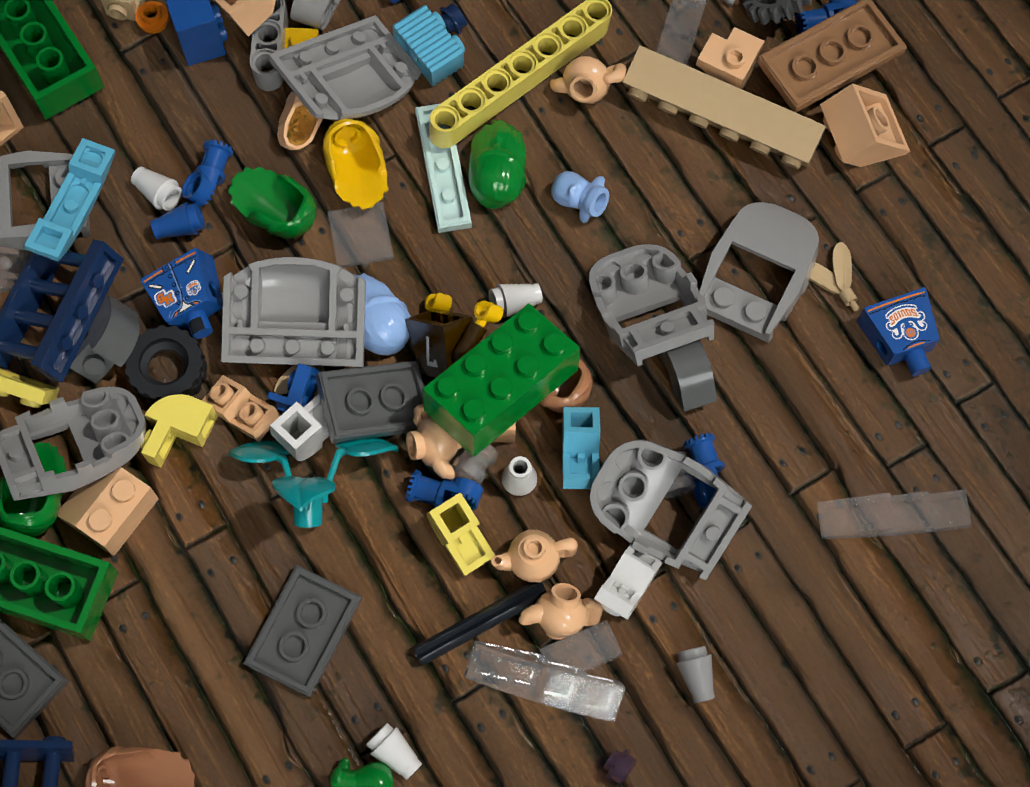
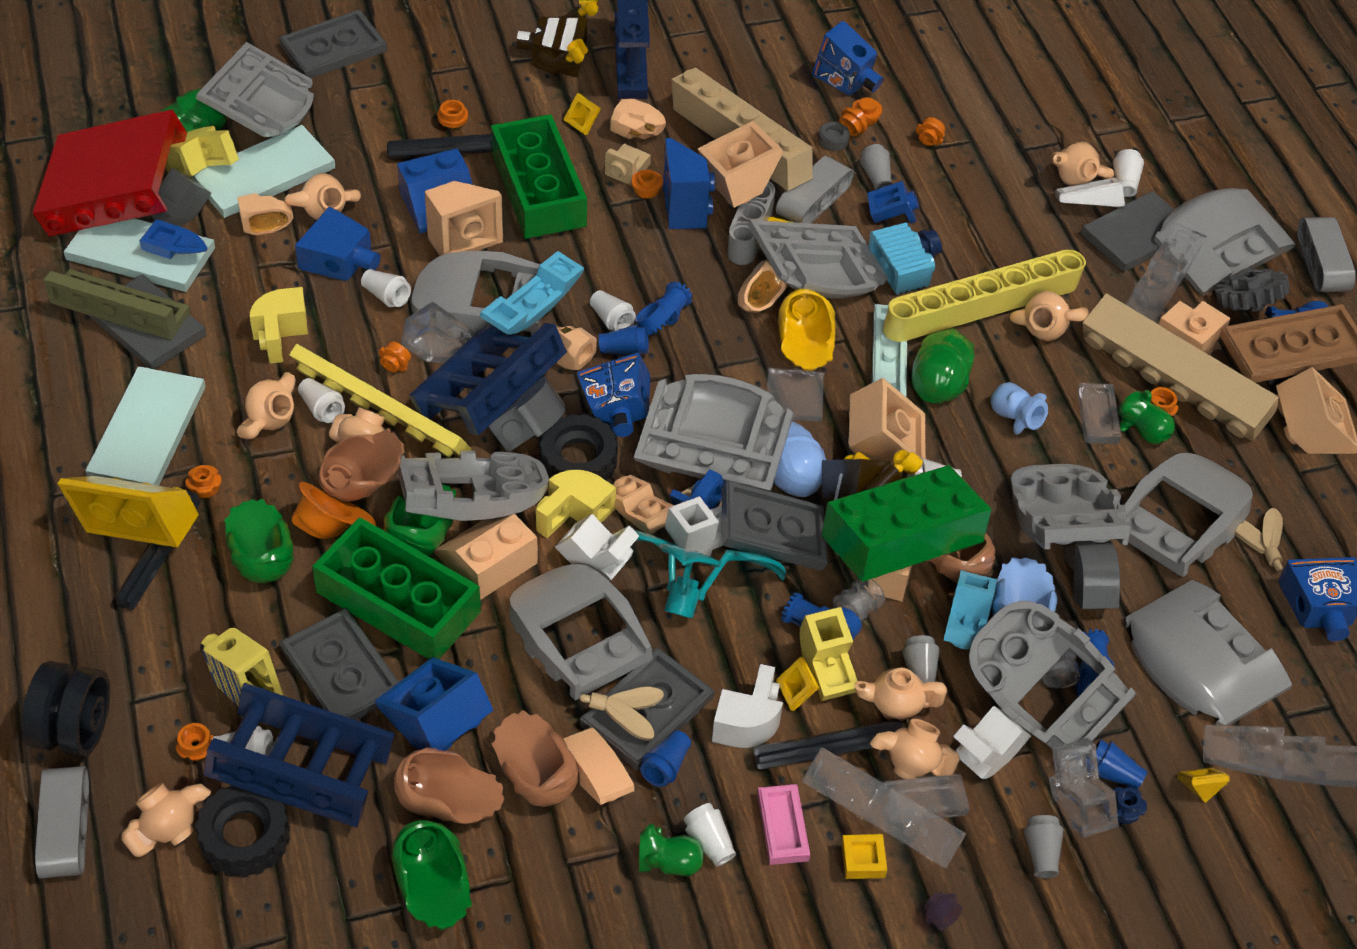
camera: 15 degrees right, 20 degrees down
green hair [228,167,317,239] -> none
light nougat piece [406,404,462,480] -> none
white cone [501,456,537,496] -> none
none -> blue slope [375,657,493,751]
none -> nougat hair [492,710,579,807]
none -> light grey slope [509,564,653,700]
none -> white brick [555,514,639,581]
none -> light nougat rock [556,326,597,370]
none -> light nougat slope [563,727,634,805]
none -> tan piece [579,687,664,741]
none -> blue cone [640,730,691,787]
none -> white brick [712,664,783,748]
none -> bright pink tile [757,784,810,865]
none -> yellow slope [776,657,819,711]
none -> yellow plate [841,834,887,879]
none -> light nougat slope [848,378,926,465]
none -> light grey cone [902,635,939,683]
none -> light blue hair [991,558,1058,616]
none -> clear brick [1049,738,1119,839]
none -> clear tile [1077,383,1121,444]
none -> blue cone [1085,739,1148,790]
none -> dark blue plate [1108,787,1147,824]
none -> green animal [1118,390,1175,444]
none -> light grey slope [1125,580,1292,729]
none -> orange plate [1151,387,1178,416]
none -> yellow slope [1177,768,1230,803]

